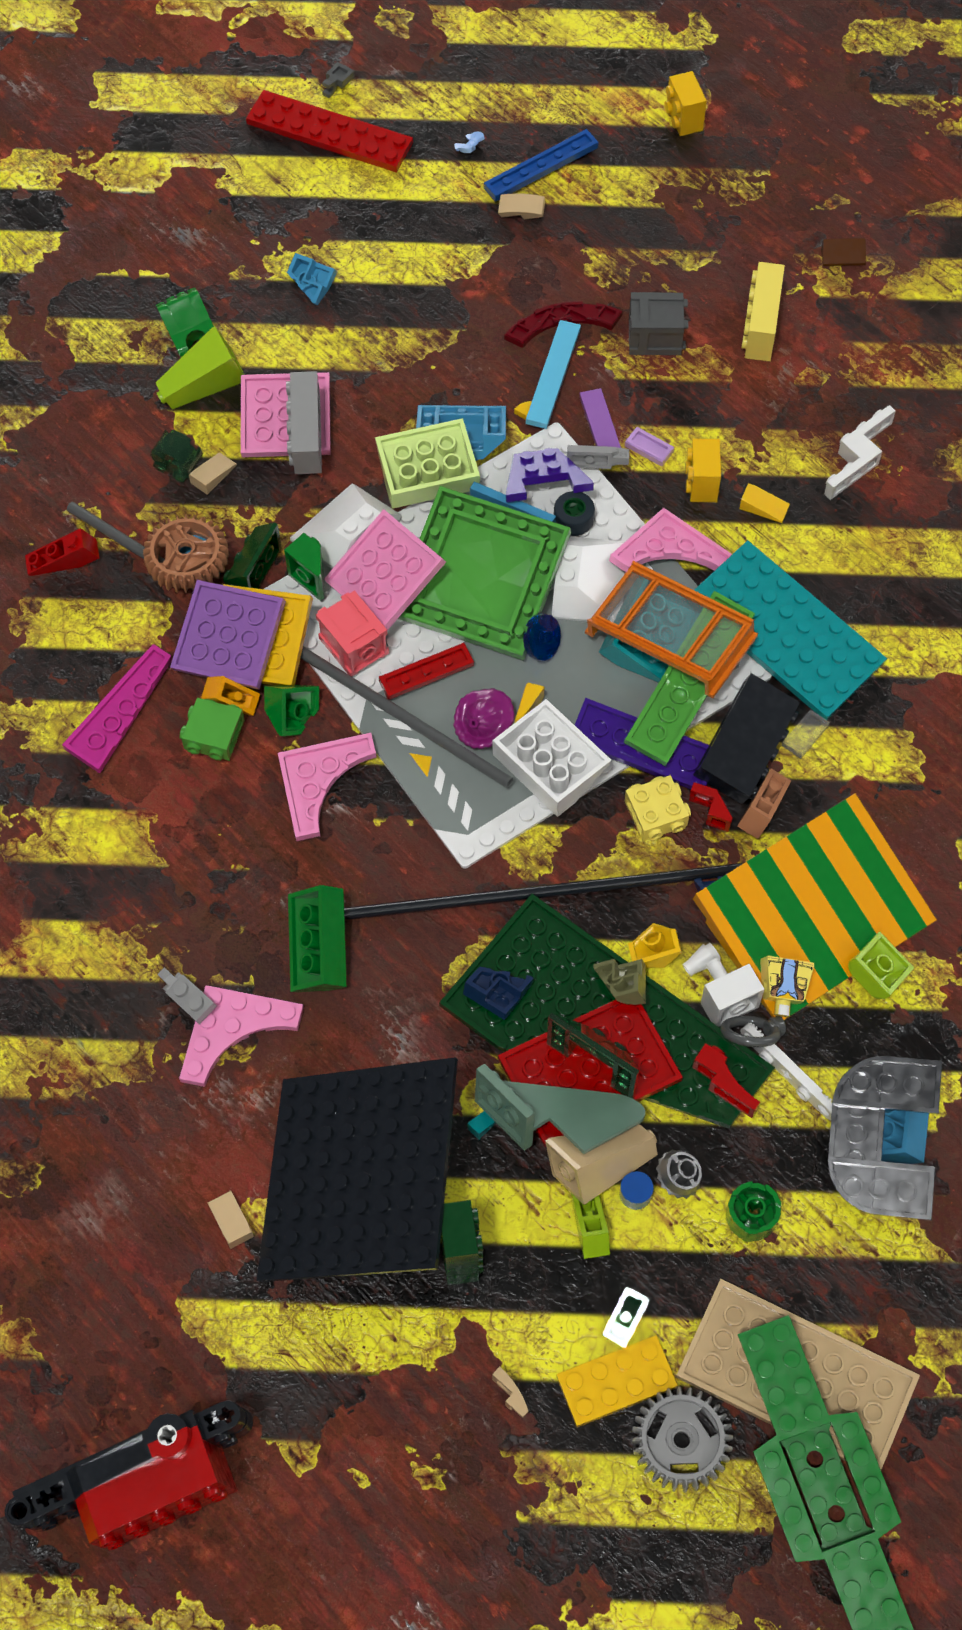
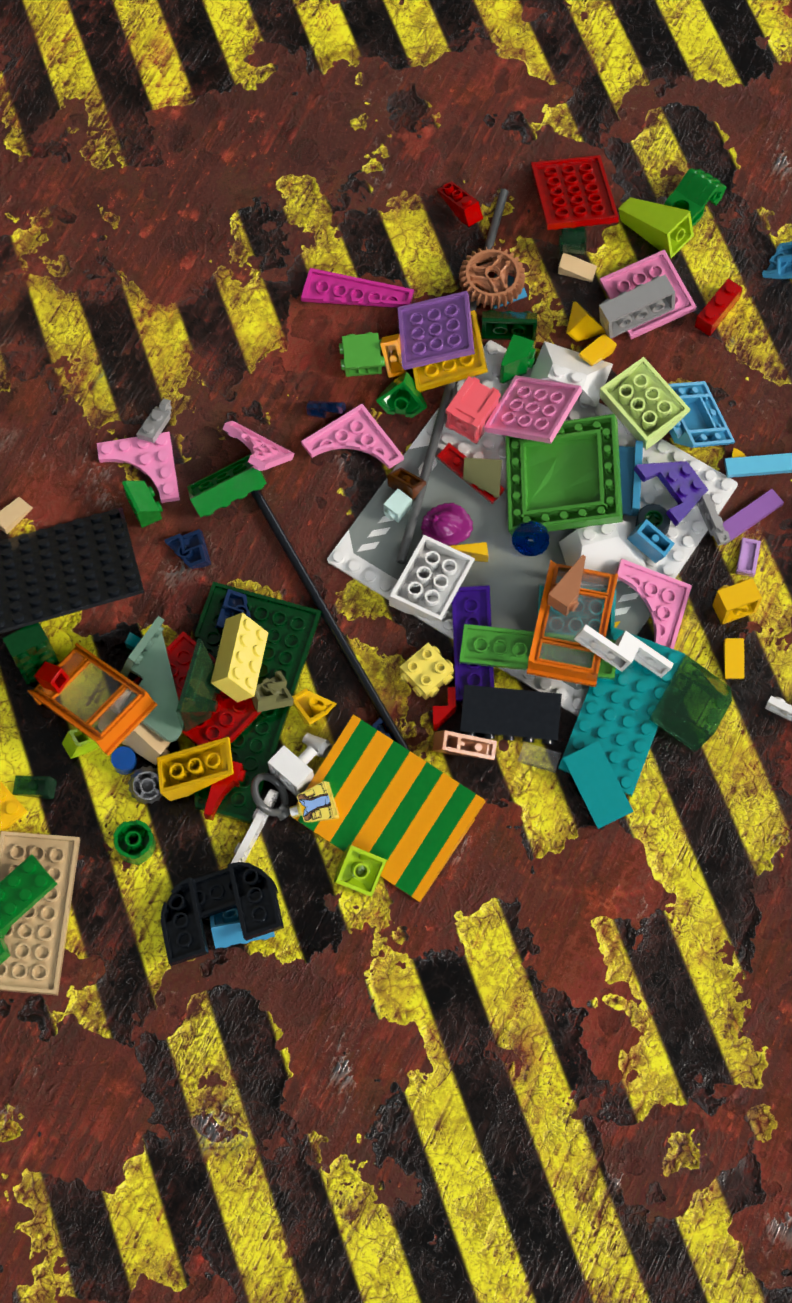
camera: 70 degrees right, 5 degrees up
none -> piece [28,643,158,756]
none -> red brick [34,661,70,694]
none -> green slope [122,481,163,528]
none -> yellow slope [157,737,234,801]
none -> dark blue slope [164,529,212,569]
none -> light yellow brick [211,613,268,702]
none -> bright pink plate [223,421,295,471]
none -> dark blue slope [306,401,346,418]
none -> light aqua brick [383,489,412,523]
none -> reddish brown slope [387,467,426,500]
none -> olive slope [463,457,502,498]
none -> red plate [531,155,619,230]
none -> nougat slope [547,555,586,616]
none -> teal tile [563,741,634,829]
none -> yellow slope [566,302,606,342]
none -> white bracket [574,624,674,678]
none -> yellow slope [579,334,617,366]
none -> dark azure brick [627,519,675,563]
none -> clear green slope [649,655,732,752]
none -> red brick [695,279,743,337]

